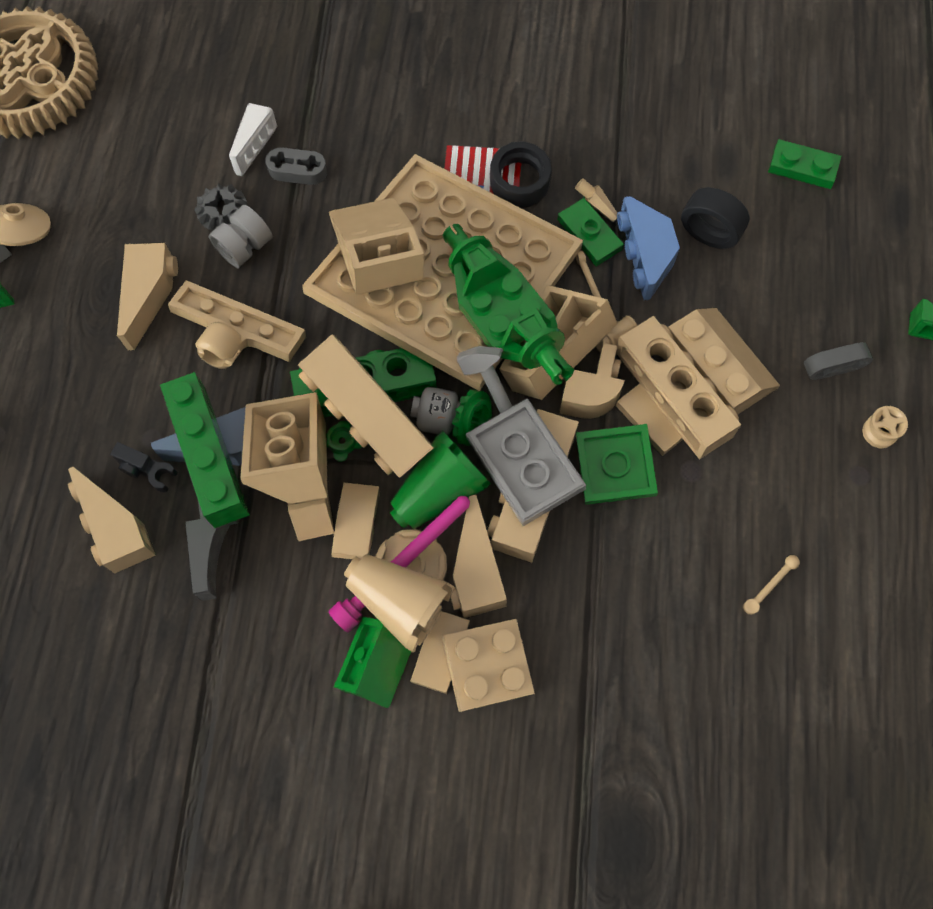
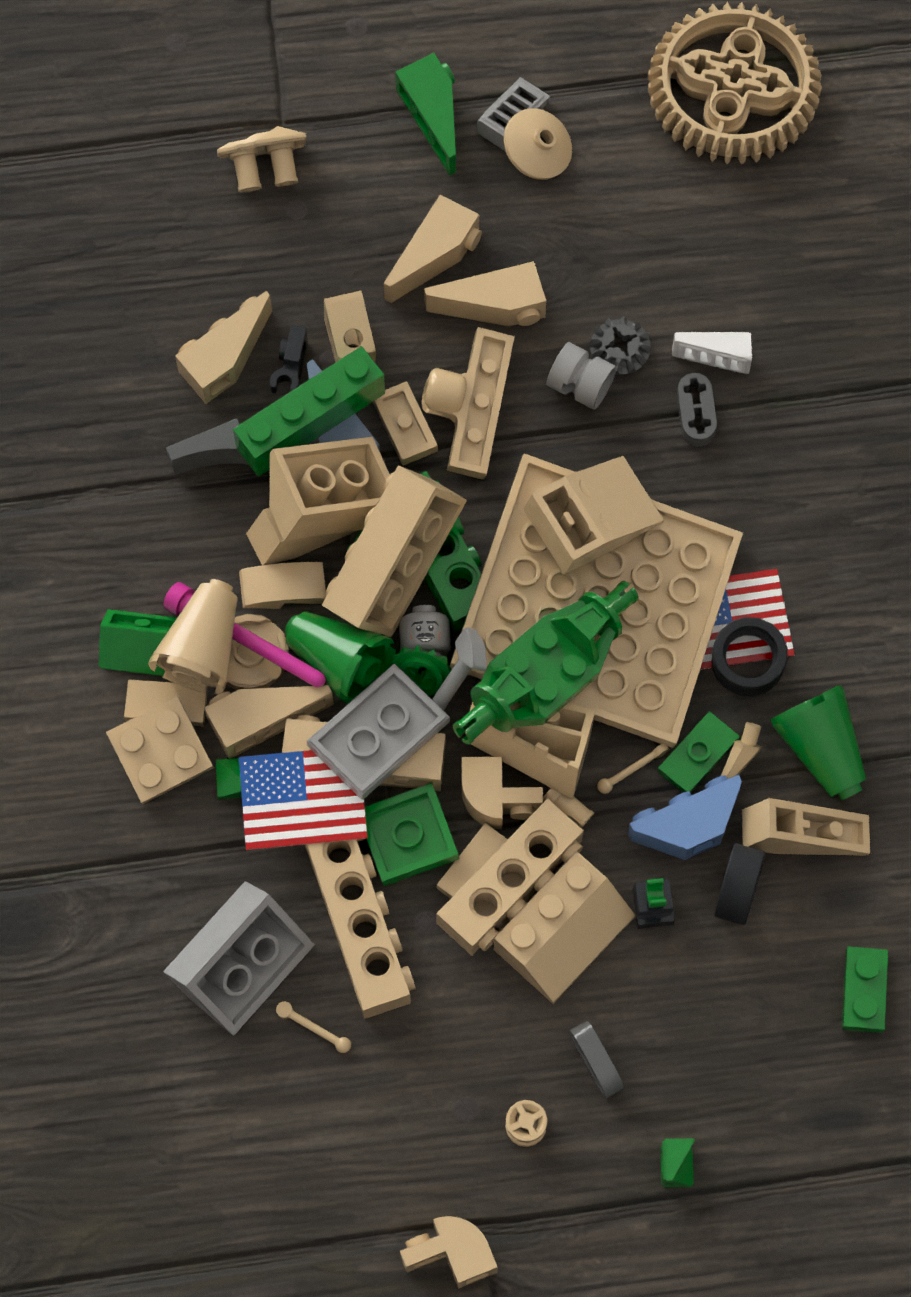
camera: 75 degrees right, 0 degrees up
none -> light grey slope [163,881,315,1036]
none -> green slope [216,758,242,799]
none -> sticker [239,750,367,850]
none -> tan brick [305,839,416,1019]
none -> tan torso [324,291,376,363]
none -> tan plate [373,381,438,466]
none -> tan slope [384,195,482,303]
none -> black piece [632,878,675,929]
none -> tan slope [742,798,870,856]
none -> green cone [770,685,866,801]

